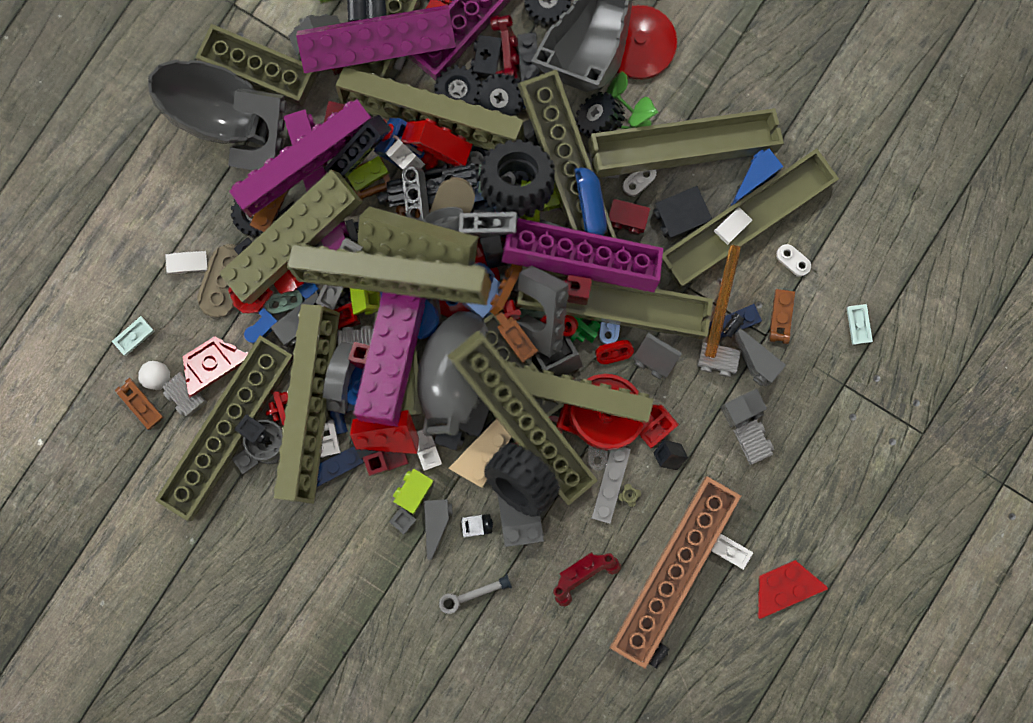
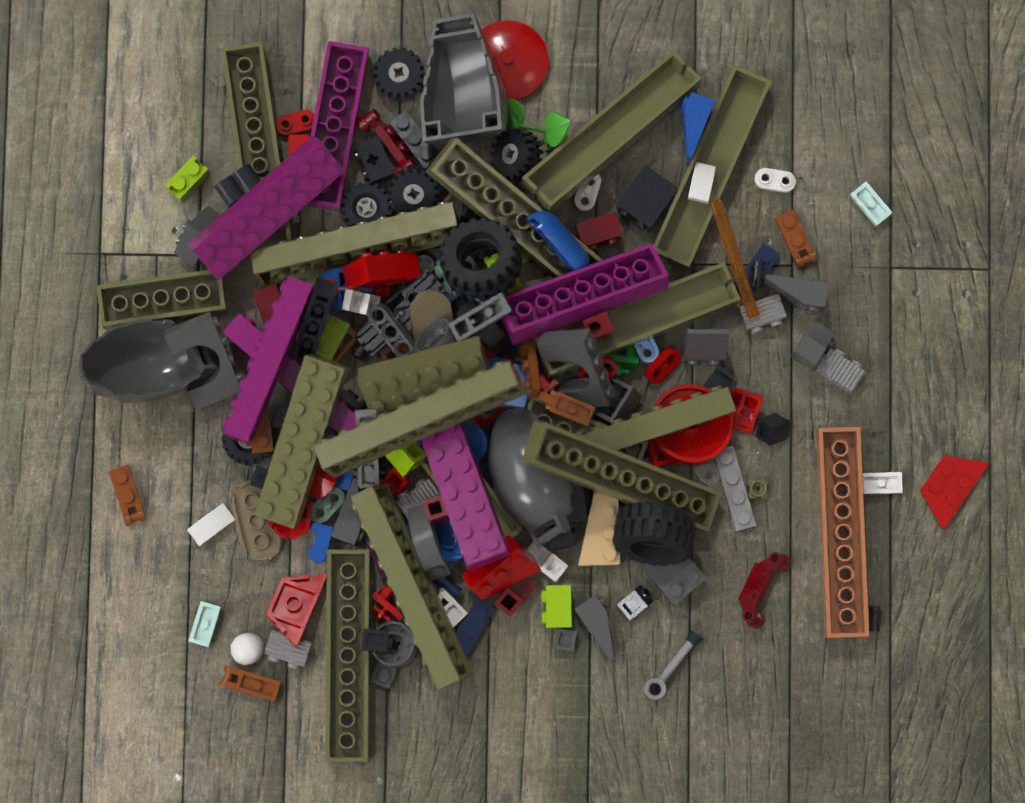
camera: 40 degrees left, 0 degrees up
none -> dark orange plate [108,465,147,526]
none -> black bracket [703,365,735,389]

